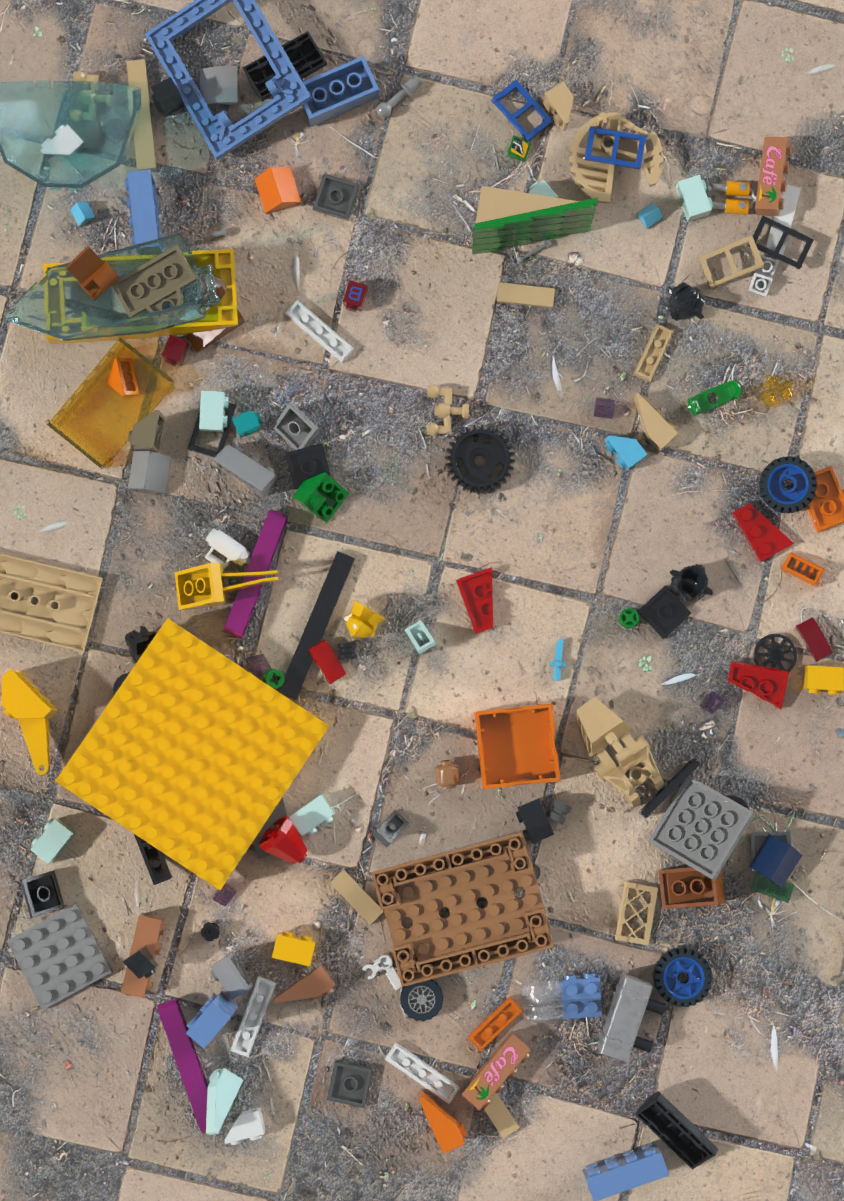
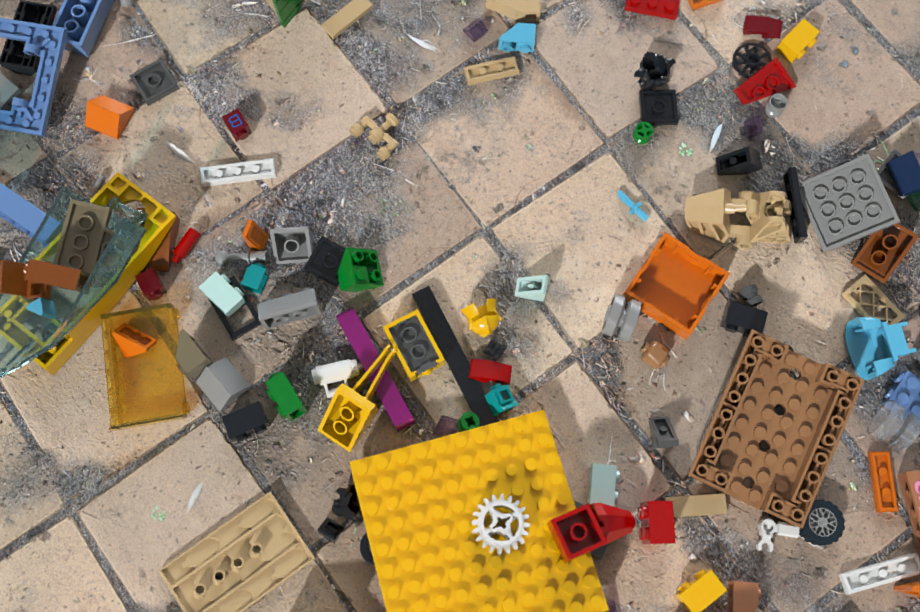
camera: 50 degrees left, 10 degrees down
black gear [445,424,515,495] -> none
red wing [456,567,493,634] -> none
none -> dark orange slope [23,259,92,294]
none -> medium azure slope [26,297,56,319]
none -> red cylinder [171,227,201,264]
none -> light grey pin [215,249,270,265]
none -> black brick [221,401,271,442]
none -> orange slope [242,219,269,251]
none -> green brick [265,372,308,422]
none -> black slope [317,517,344,544]
none -> dark grey piece [383,309,445,382]
none -> tan tile [463,56,520,86]
none -> white gear [471,494,530,555]
none -> teal window [484,383,519,417]
none -> red brick [547,503,607,563]
none -> light grey wheel [601,293,642,342]
none -> red brick [637,501,676,544]
none -> black slope [716,146,762,176]
none -> light grey wheel [764,94,788,118]
none -> medium azure piece [844,317,917,380]

